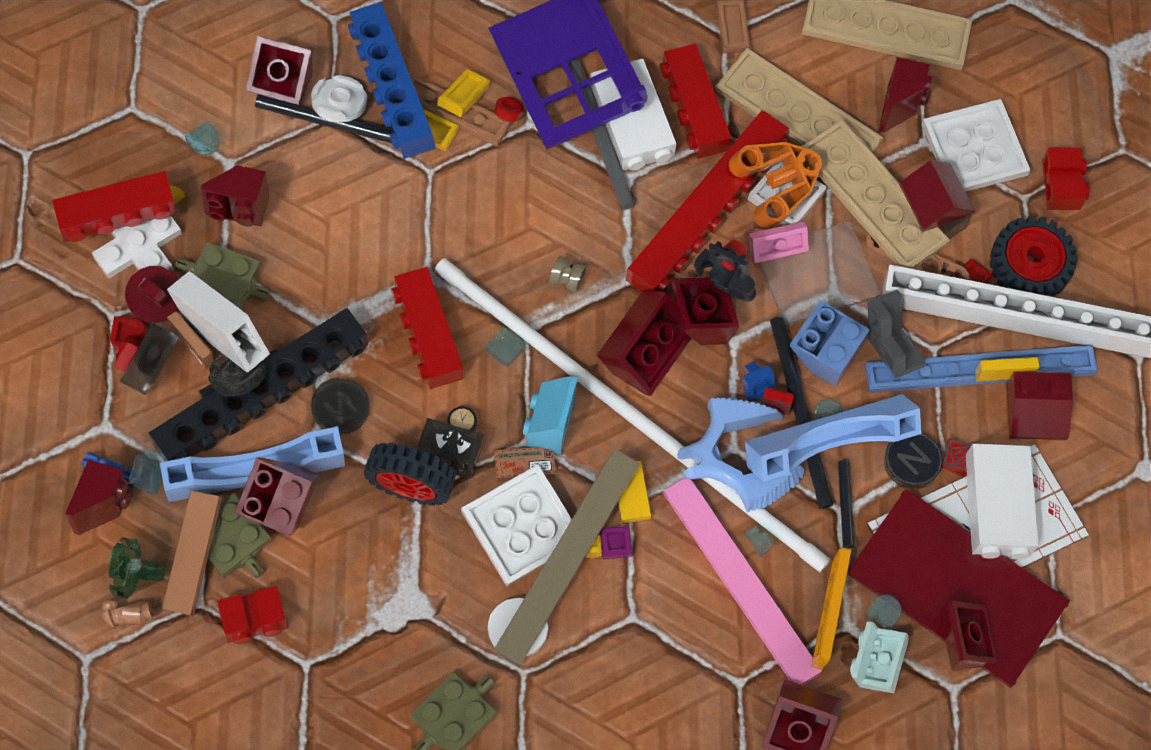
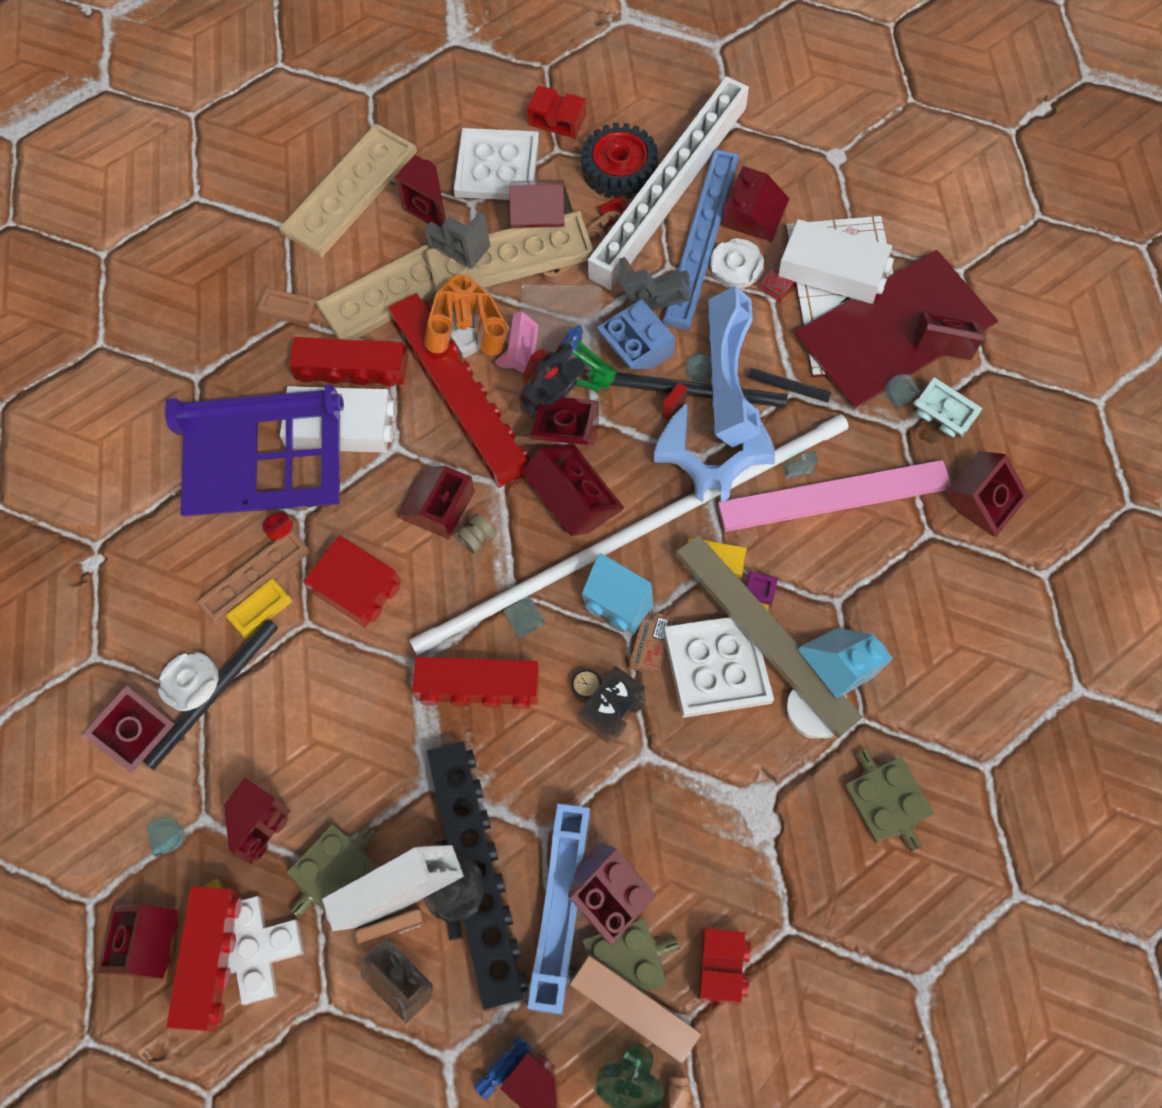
camera: 60 degrees left, 0 degrees up
red tile [110,316,147,351] -> none
red tile [114,334,138,372] -> none
dark red tile [125,266,179,324] -> none
clear light blue tile [129,455,162,494] -> none
clear smoke tile [311,378,370,435] -> none
blue brick [348,2,435,159] -> none
black wheel [364,443,456,506] -> none
yellow tile [437,69,490,117] -> none
dark grey piece [568,60,635,210] -> none
blue tile [743,362,775,402] -> none
light orange tile [811,548,851,670] -> none
black tile [884,433,943,489] -> none
yellow tile [975,357,1039,382] -> none
none -> dark red slope [97,904,178,979]
none -> red brick [303,535,401,628]
none -> dark red slope [397,466,475,539]
none -> dark grey panel [424,212,490,269]
none -> green plant [561,325,617,393]
none -> white tile [710,238,764,288]
none -> medium azure slope [798,628,894,699]

